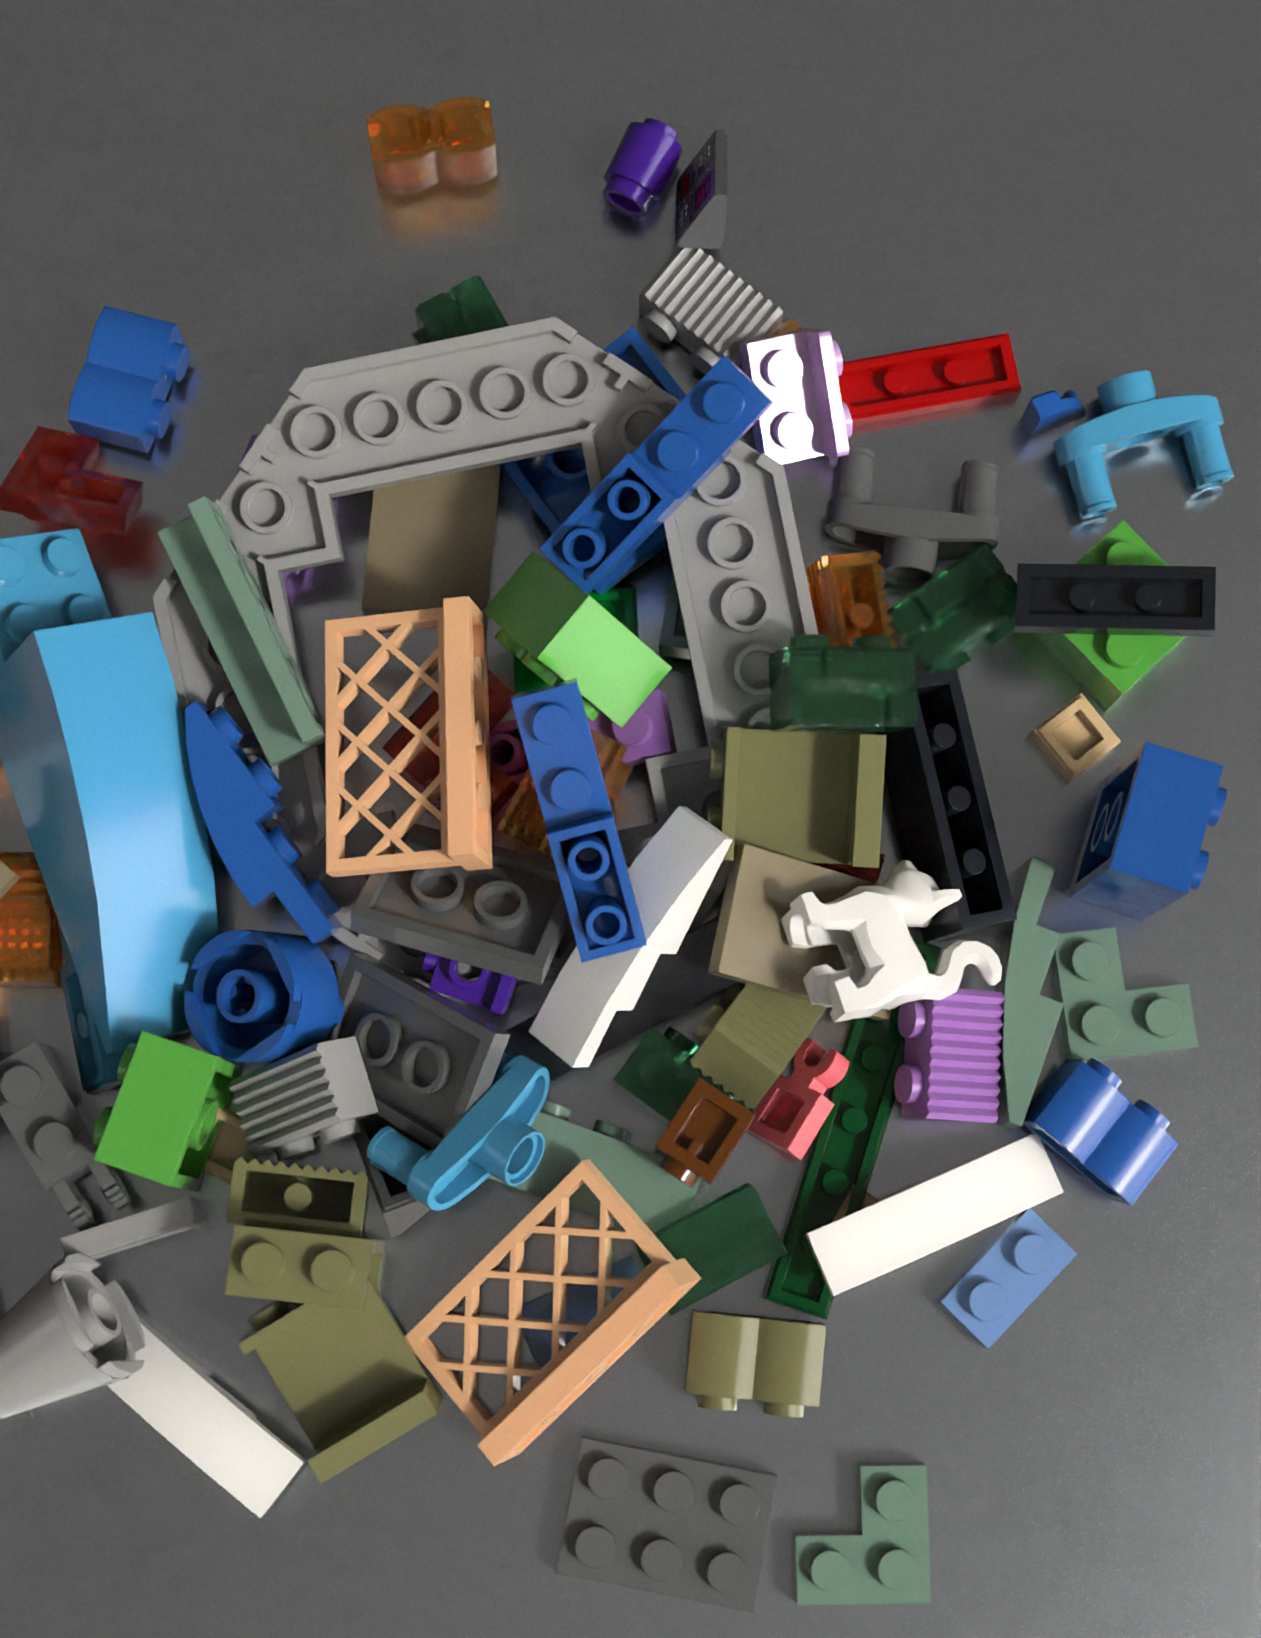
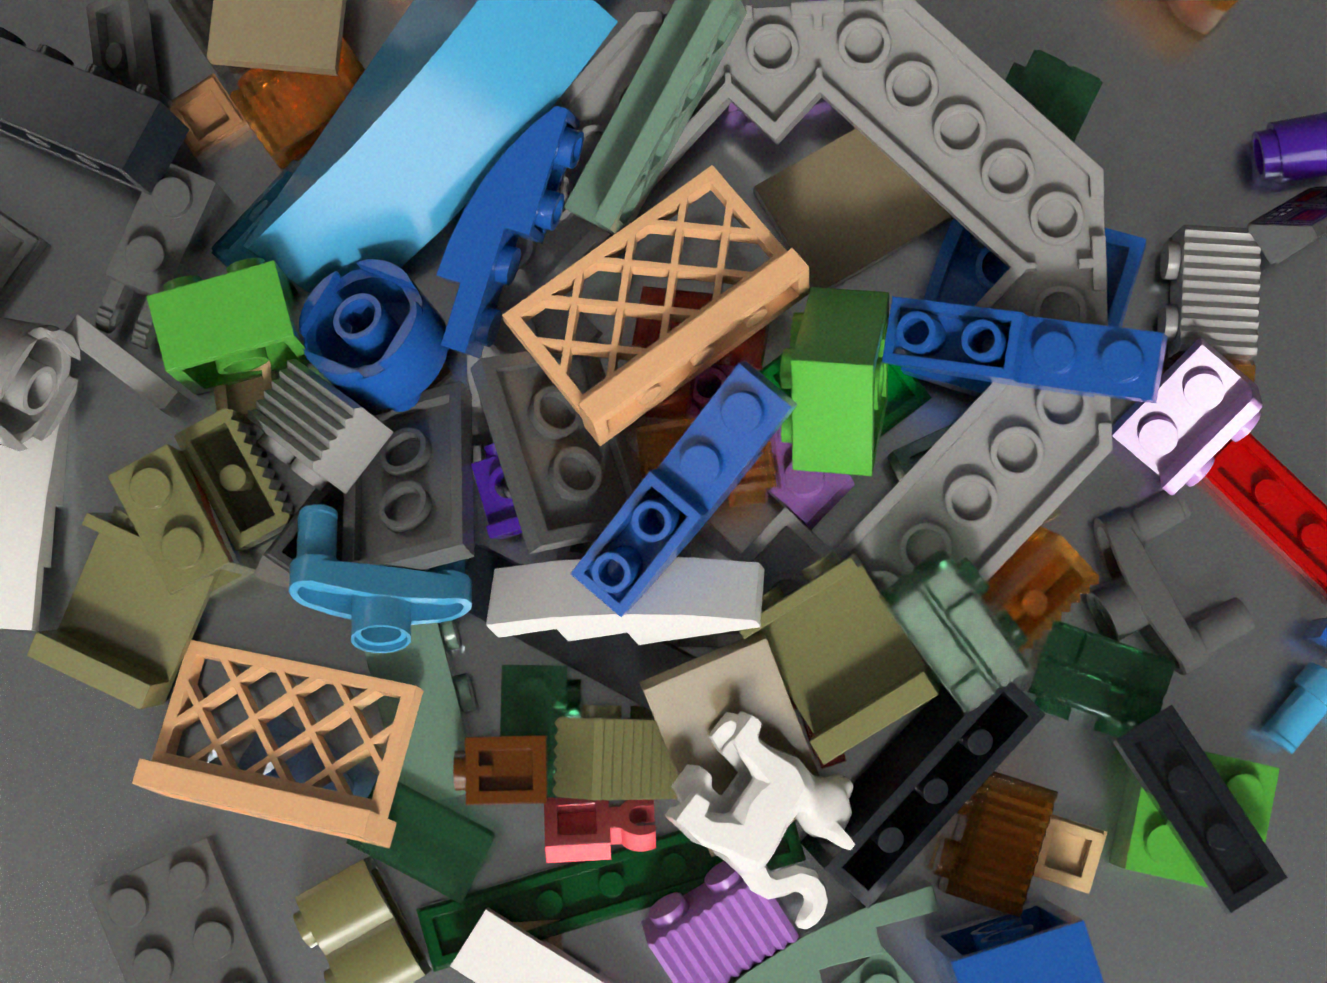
camera: 60 degrees right, 5 degrees up
none -> clear orange brick [932,771,1058,917]

